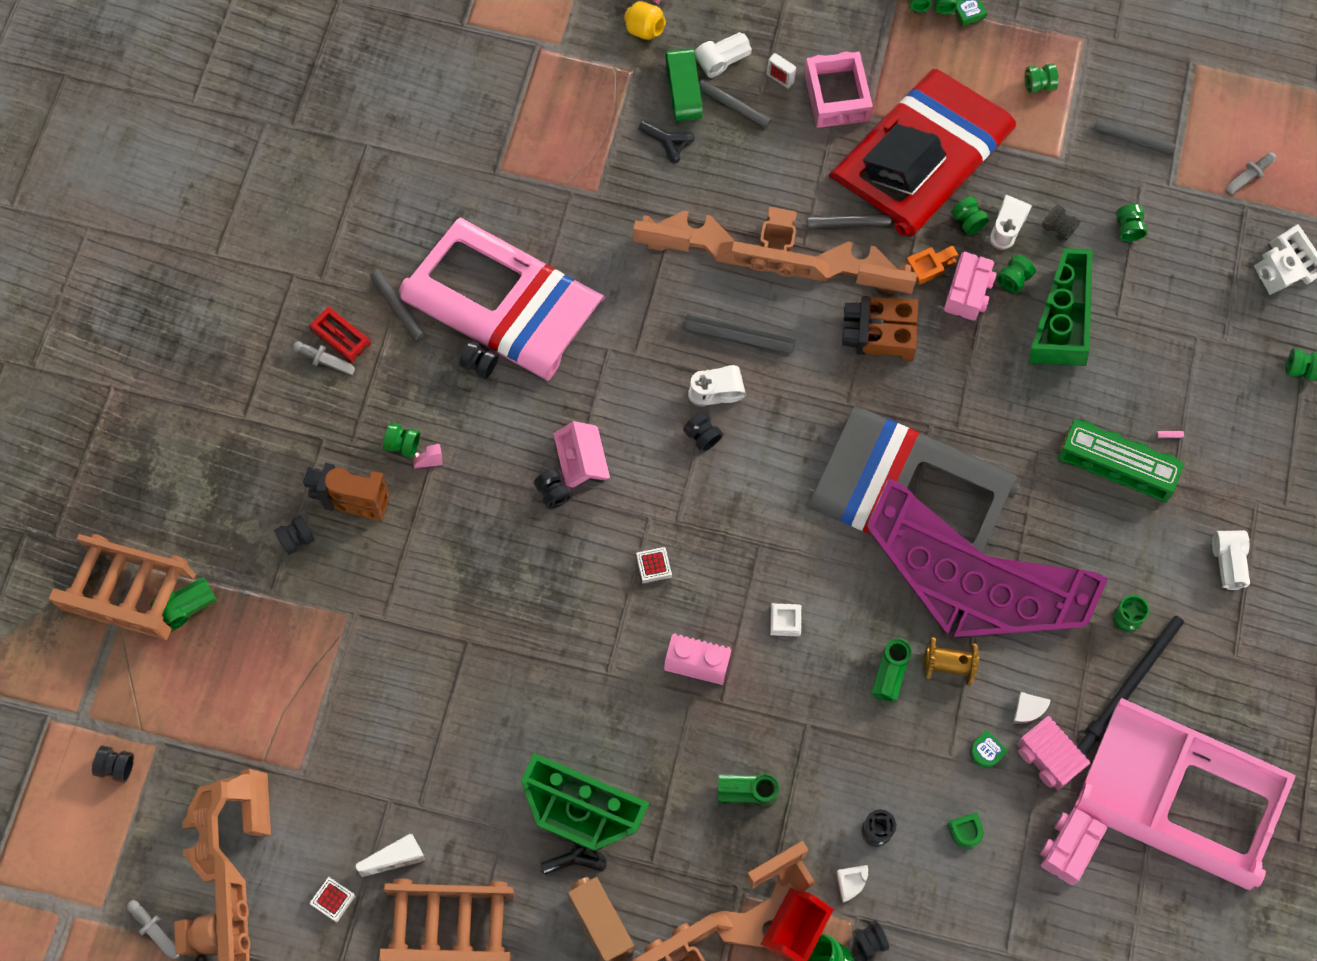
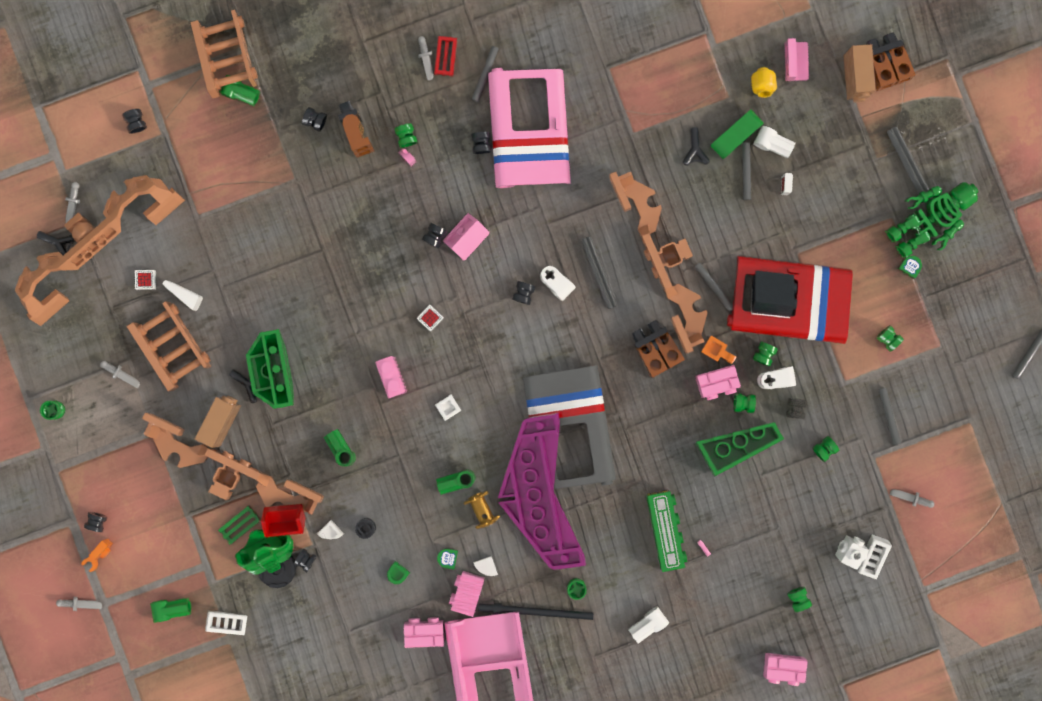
camera: 60 degrees right, 20 degrees up
bright pink window [804,52,873,128] -> none

